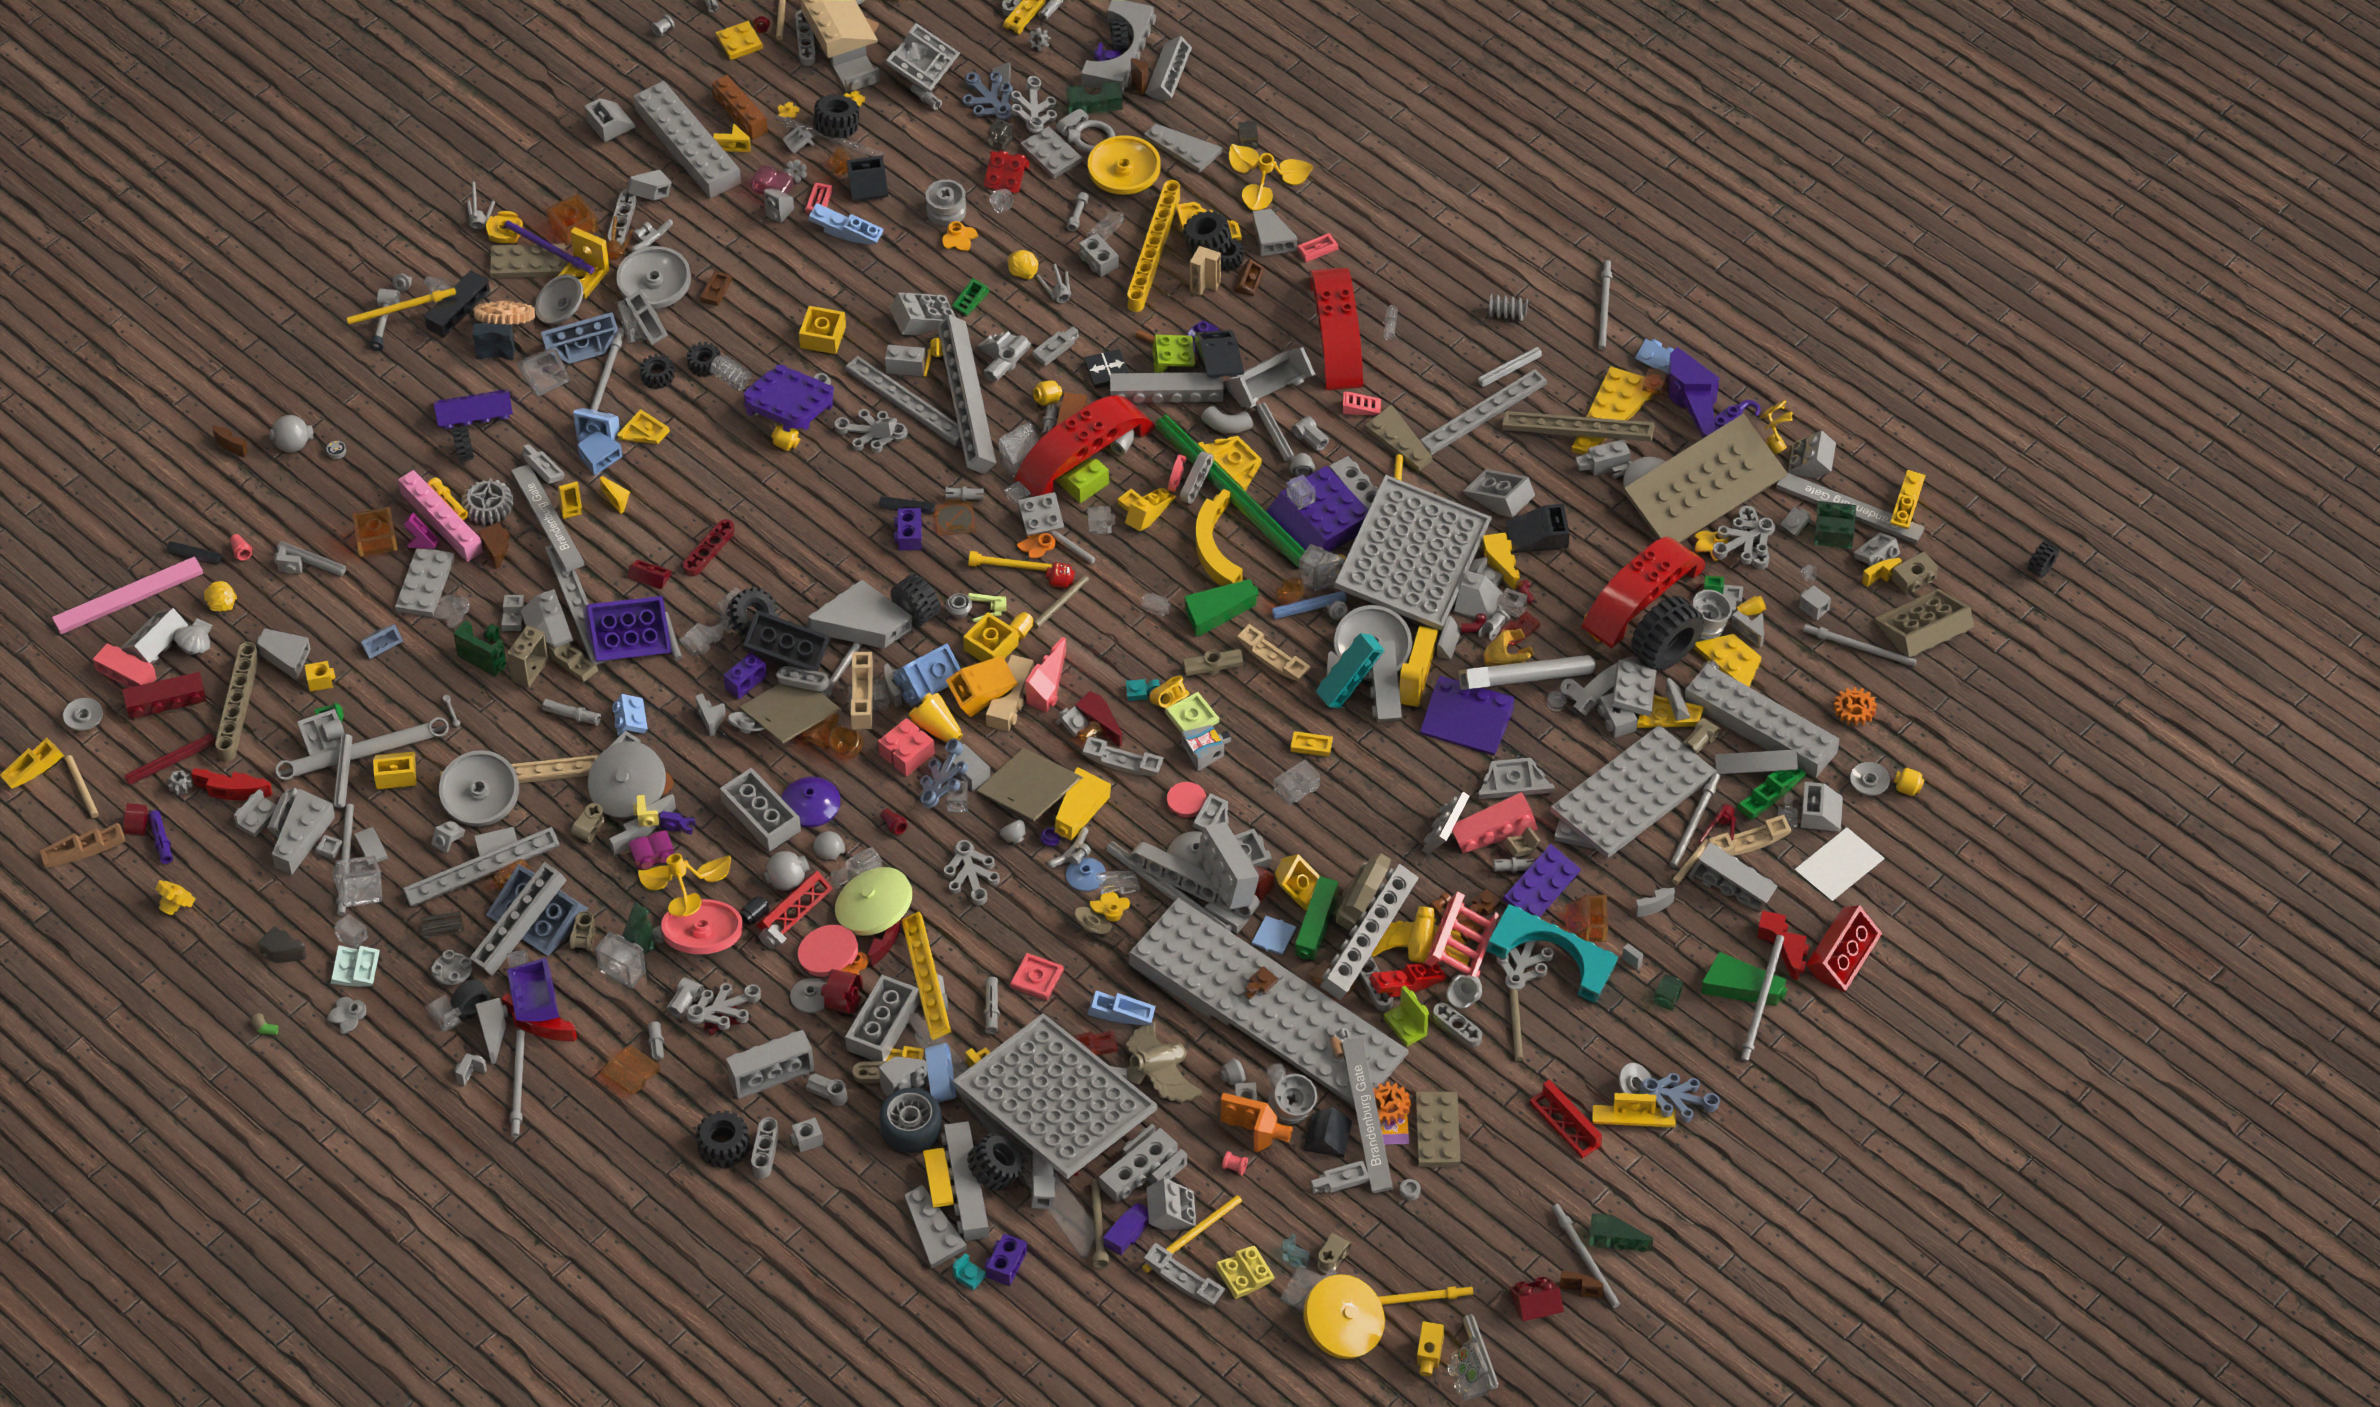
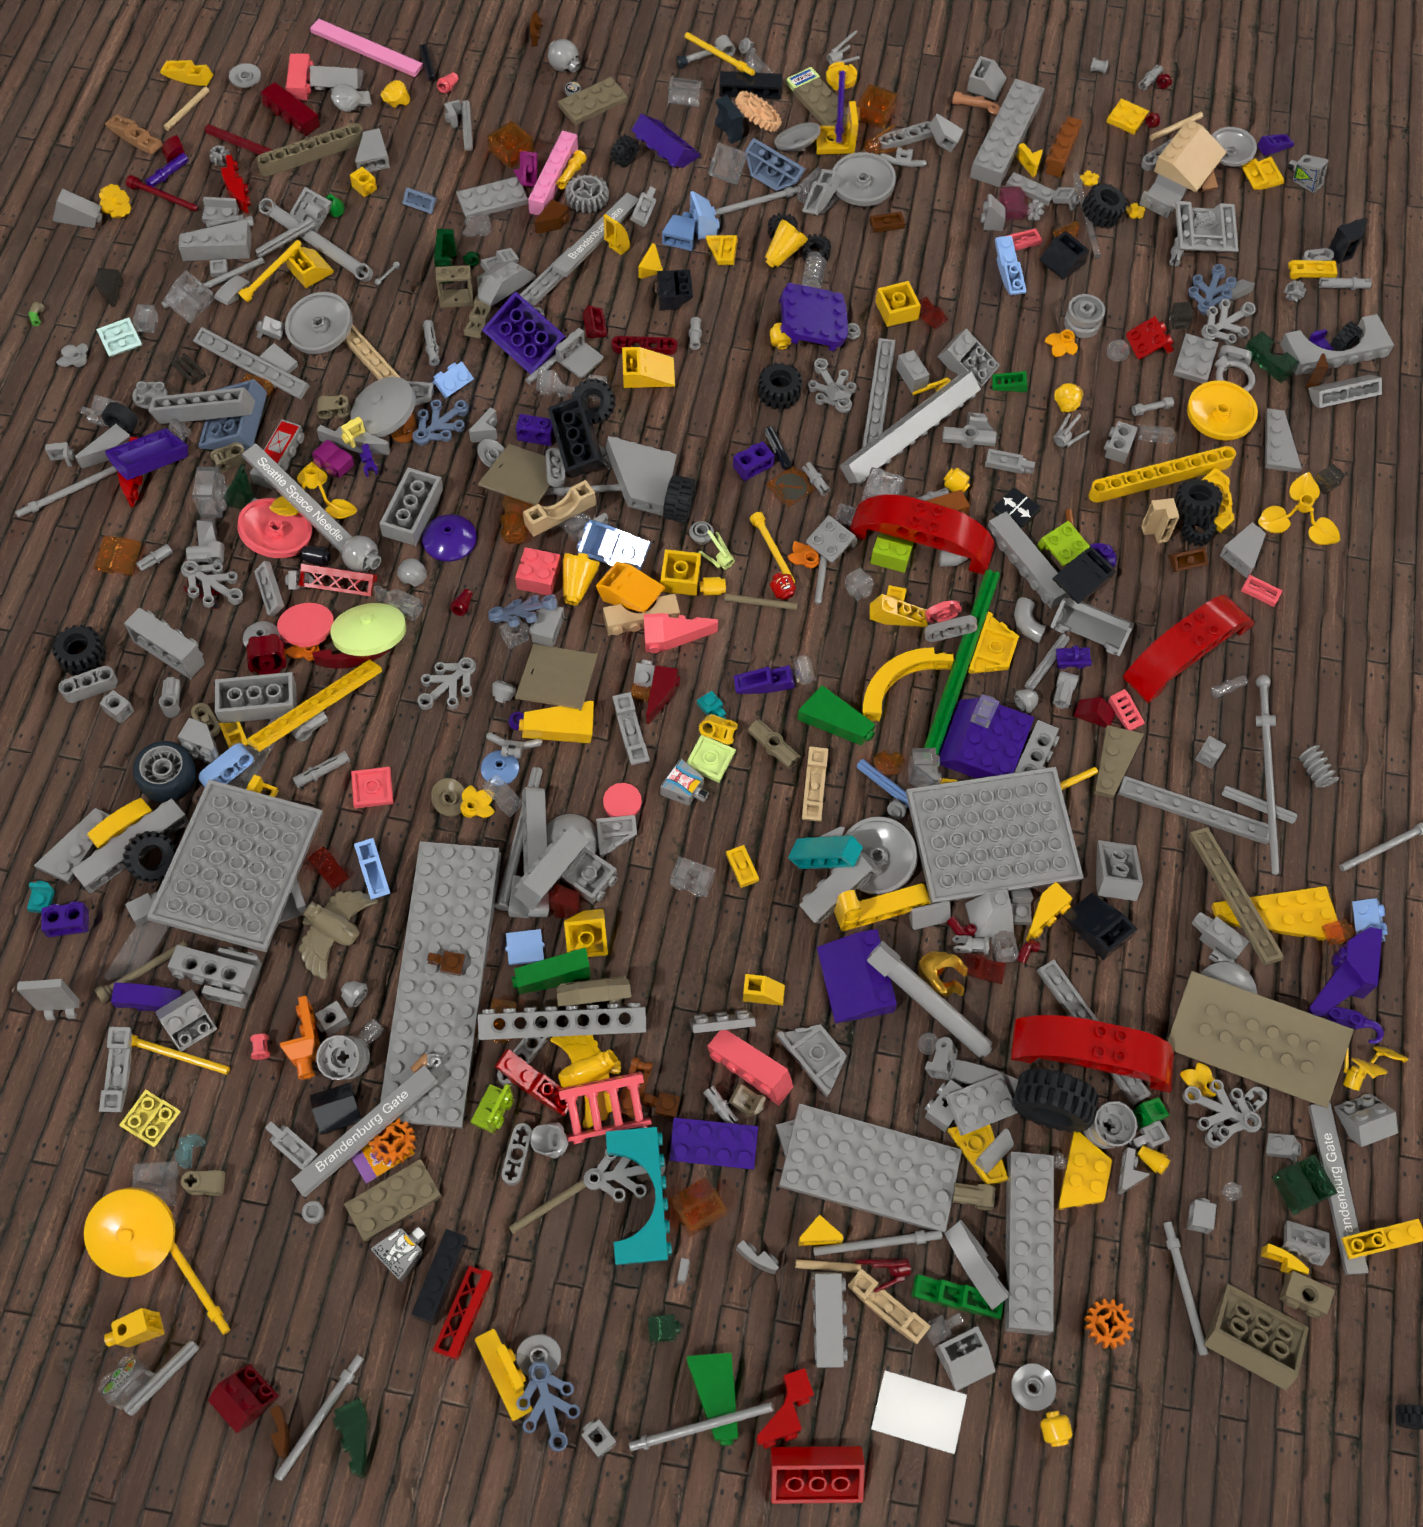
camera: 55 degrees right, 10 degrees up
none -> light grey tile [17,979,80,1021]
none -> light grey slope [53,189,103,228]
none -> dark red piece [126,175,198,211]
none -> light grey slope [197,518,217,546]
none -> yellow piece [238,240,302,303]
none -> light grey tile [242,443,352,553]
none -> light grey brick [250,419,304,490]
none -> light grey plate [254,561,284,617]
none -> torso [371,1226,426,1283]
none -> black brick [411,1229,469,1326]
none -> sand blue plant [413,399,469,446]
none -> light grey bracket [556,328,603,378]
none -> dark tan plate [558,77,628,125]
none -> light grey brick [582,1420,617,1459]
none -> yellow slope [622,347,675,388]
none -> black slope [657,269,693,311]
none -> clear slope [668,77,704,107]
none -> light grey pin [689,317,702,350]
none -> dark purple slope [734,665,795,694]
none -> yellow slope [743,974,785,1006]
none -> black tyre [758,362,802,410]
none -> yellow cone [765,219,808,268]
none -> tile [786,67,820,91]
none -> yellow slope [798,1215,843,1246]
none -> clear red slope [919,296,948,329]
none -> nougat plant [952,91,1001,115]
none -> light grey plate [1006,172,1056,206]
none -> light grey tile [1037,960,1151,1106]
none -> dark purple hips [1055,645,1092,669]
none -> dark red slope [1073,697,1115,728]
none -> light grey brick [1195,736,1226,769]
none -> light grey bar [1256,675,1279,875]

